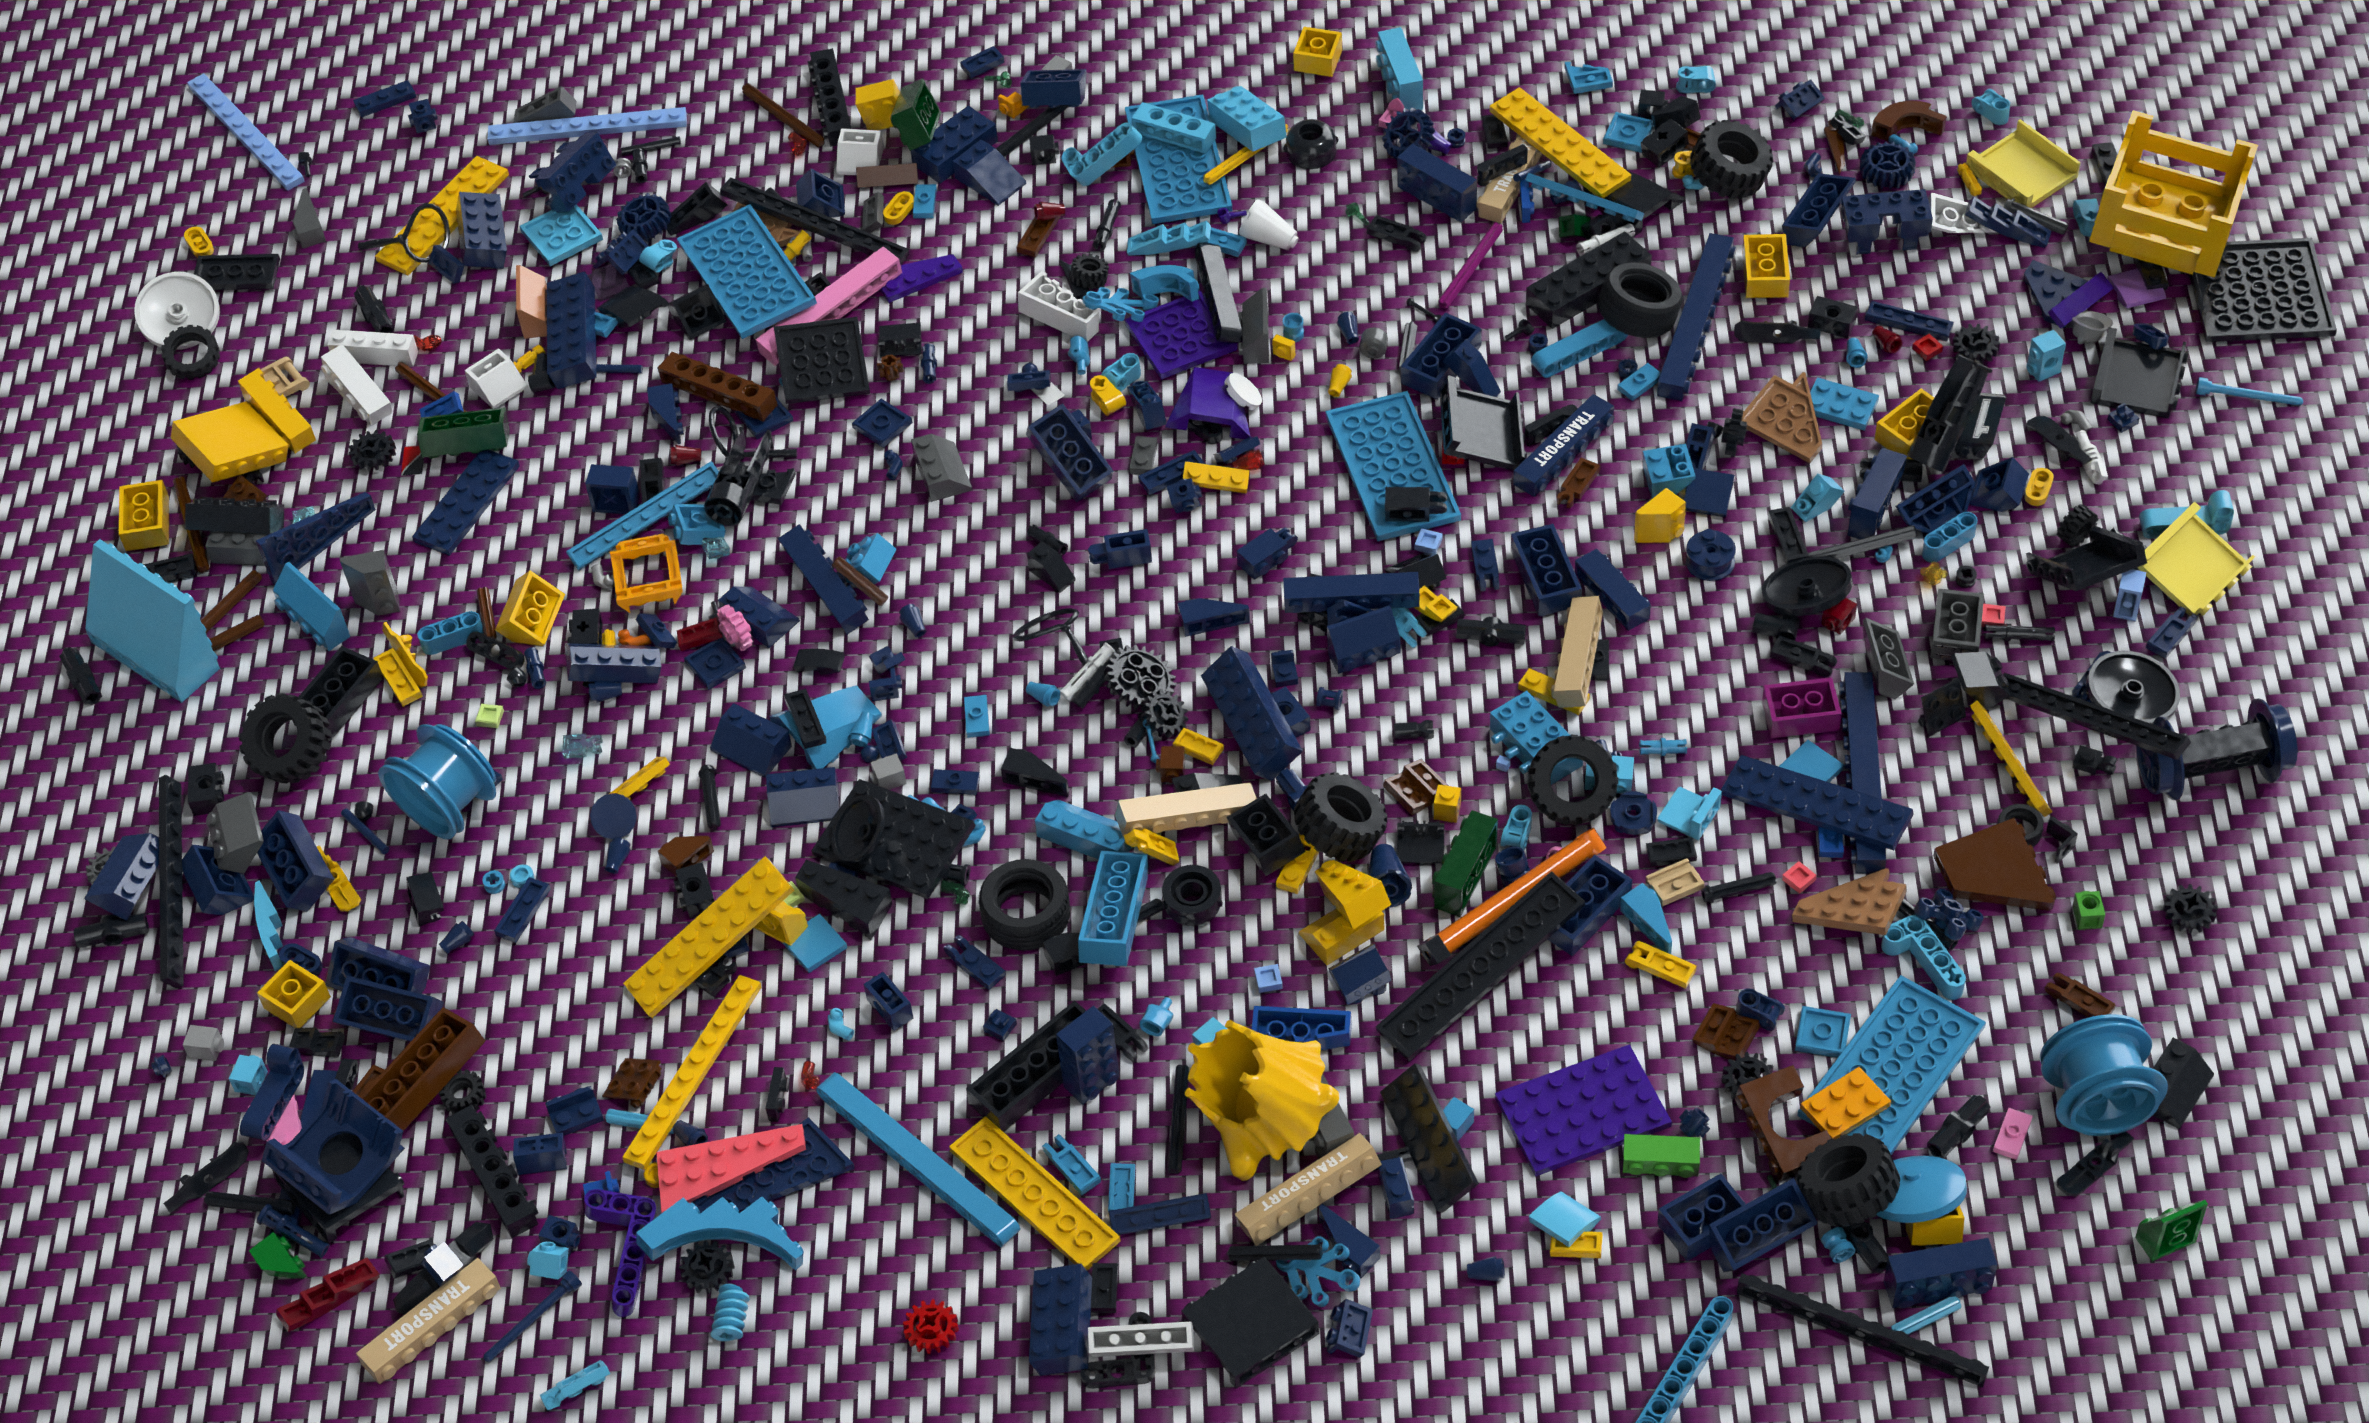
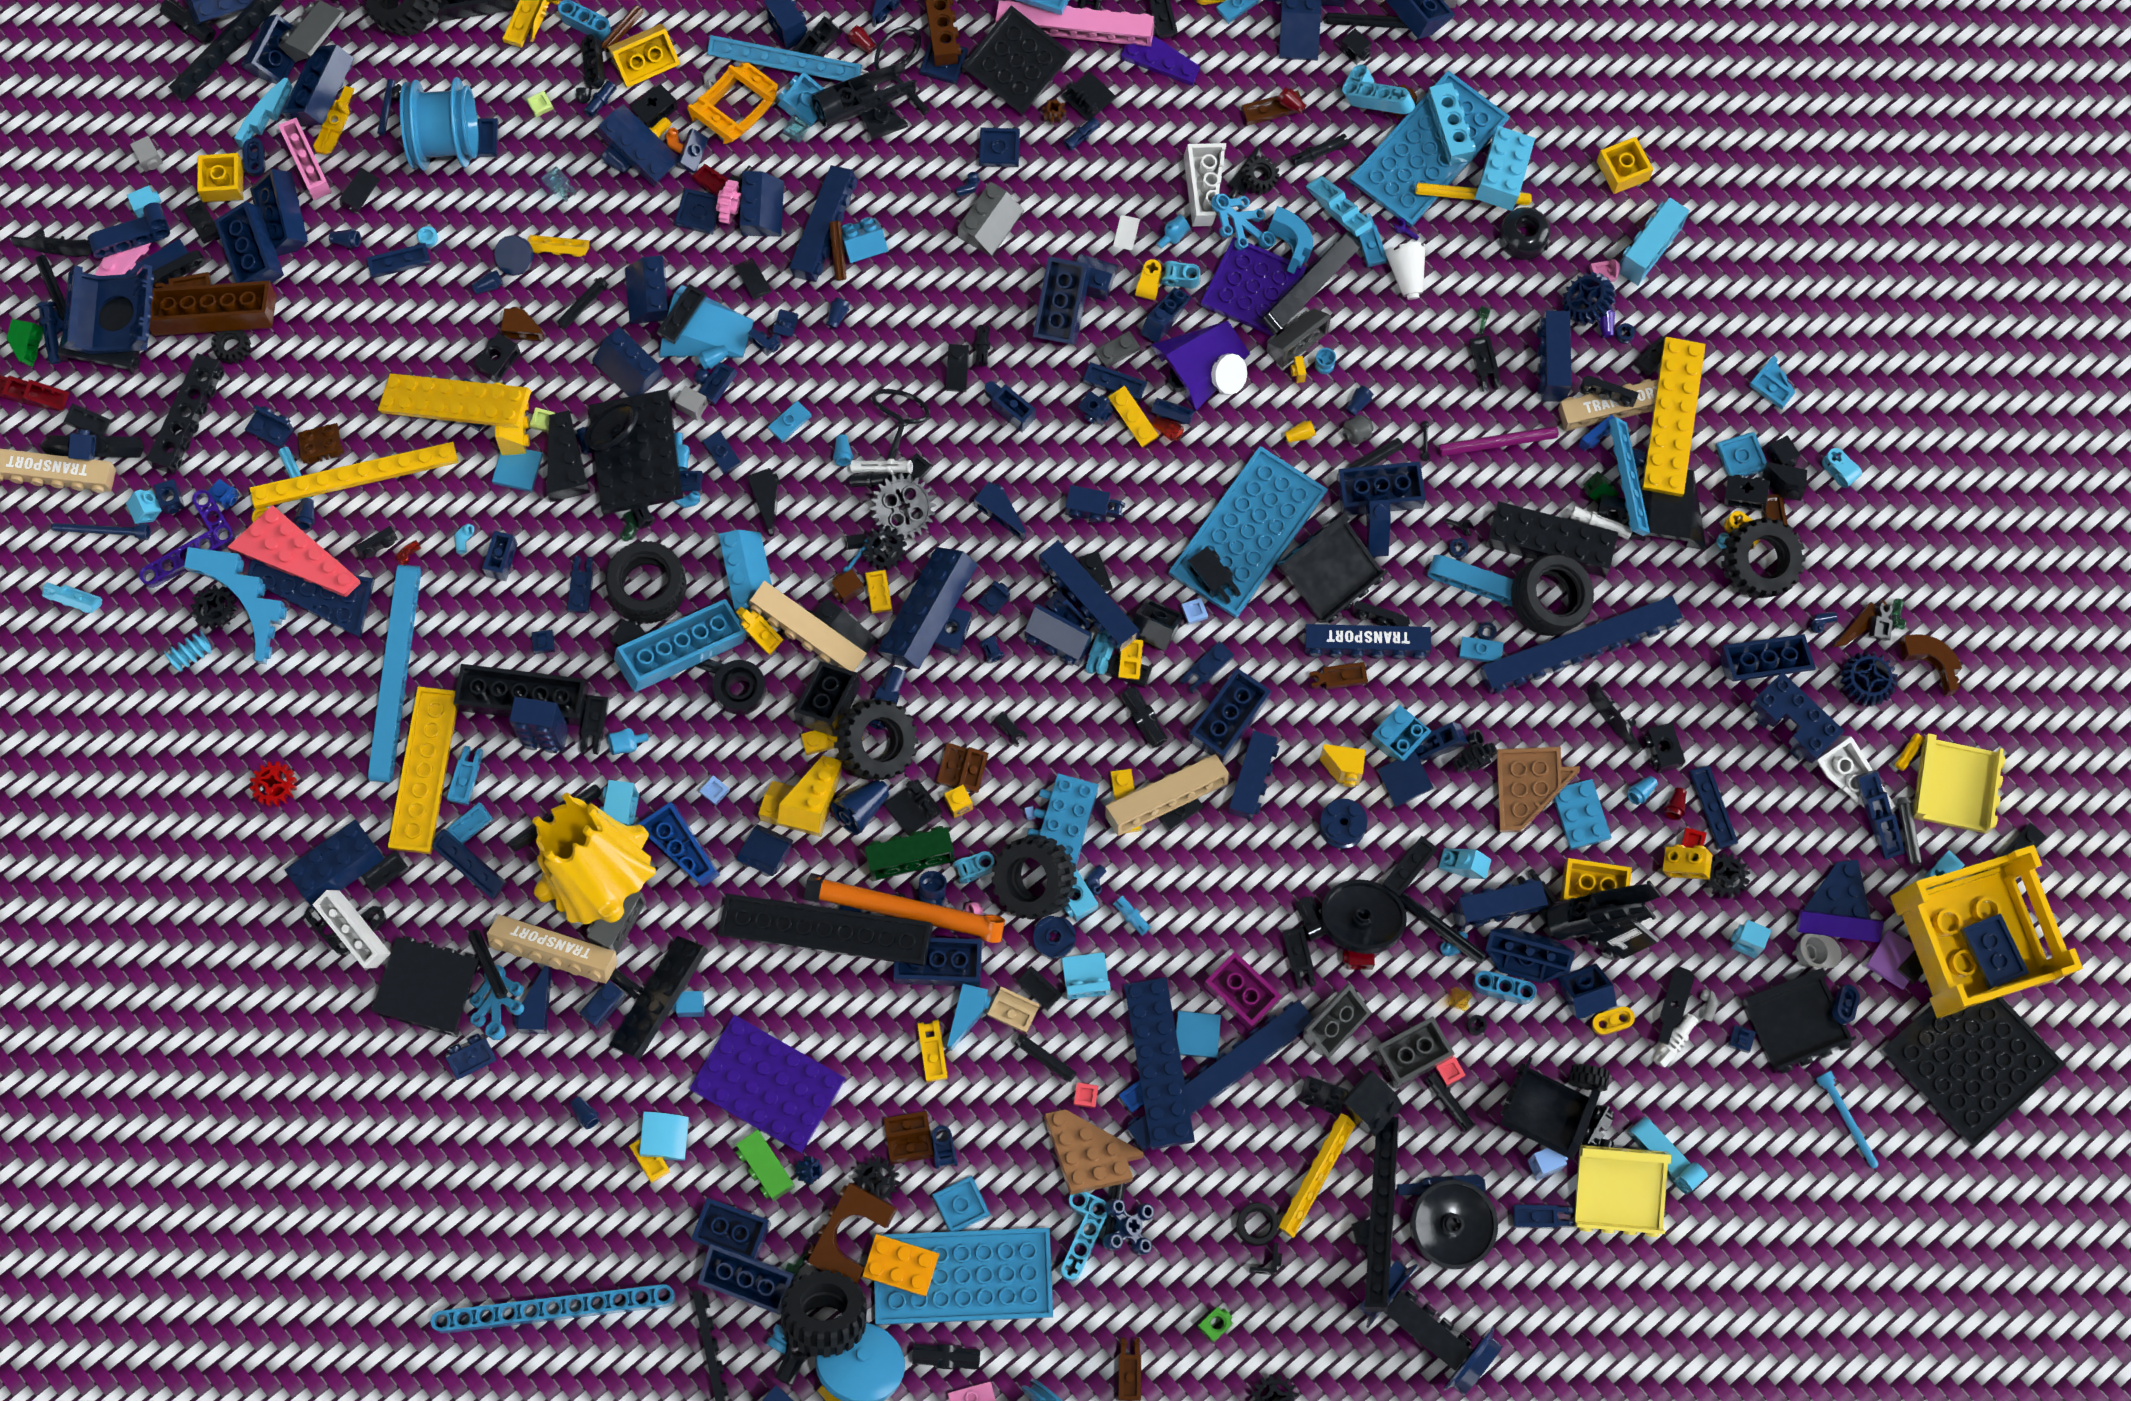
camera: 45 degrees right, 20 degrees up
dark blue plate [151,1055,172,1078] -> none
dark azure bush [482,870,505,894] -> none
dark blue hinge [513,1132,567,1175] -> none
black plate [695,955,738,997] -> none
dark blue plate [1007,363,1051,392] -> none
dark blue bar [1513,160,1552,182] -> none
yellow brick [1742,234,1790,298] -> none
dark blue bracket [1775,79,1825,121] -> none
dark azure arm [1889,134,1918,154] -> none
reddish brown slope [1933,818,2056,911] -> none
medium azure piece [1971,89,2010,125] -> none
none -> bright pink brick [278,118,332,200]
none -> yellow brick [1662,844,1713,880]
none -> dark blue plate [1960,913,2029,990]

